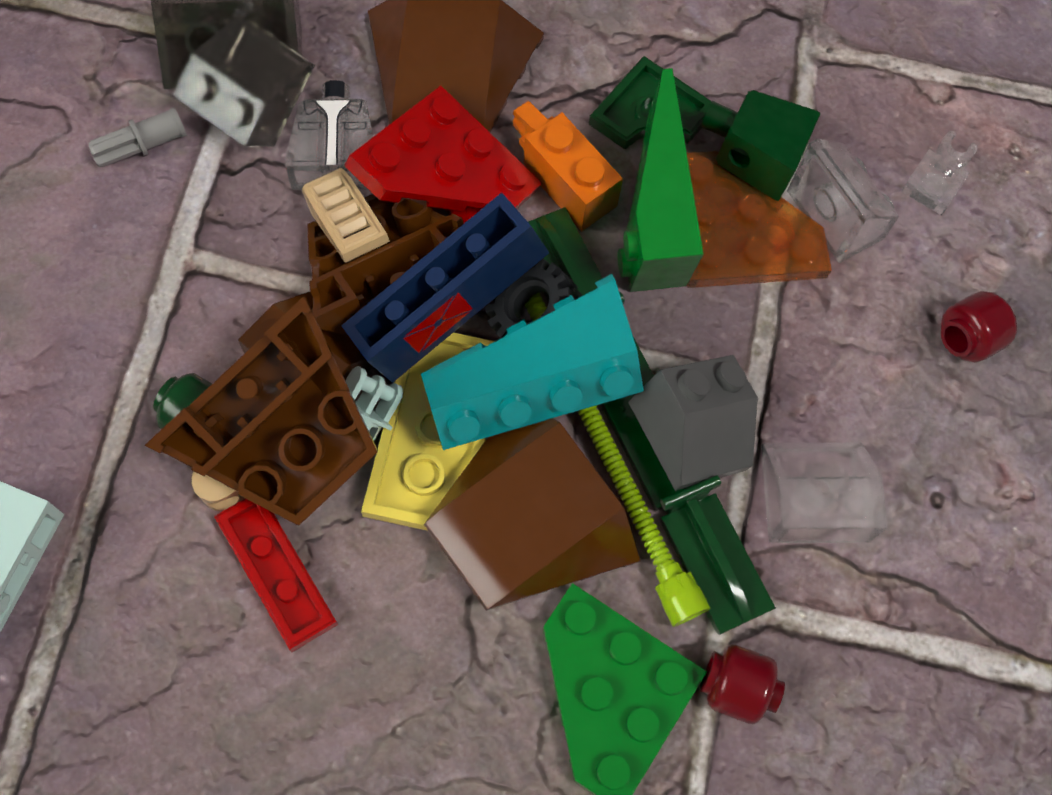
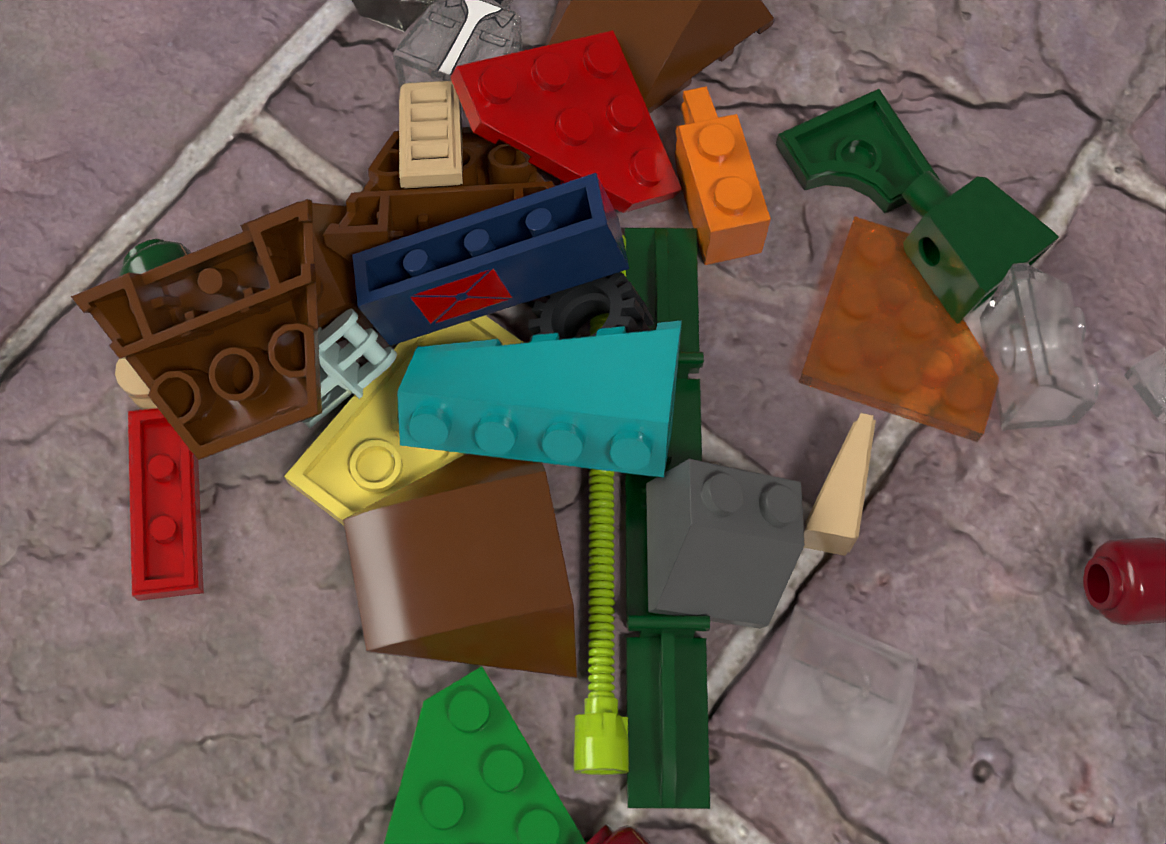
camera: 30 degrees right, 0 degrees up
green slope [618,68,704,292] -> none
none -> tan slope [804,413,876,556]

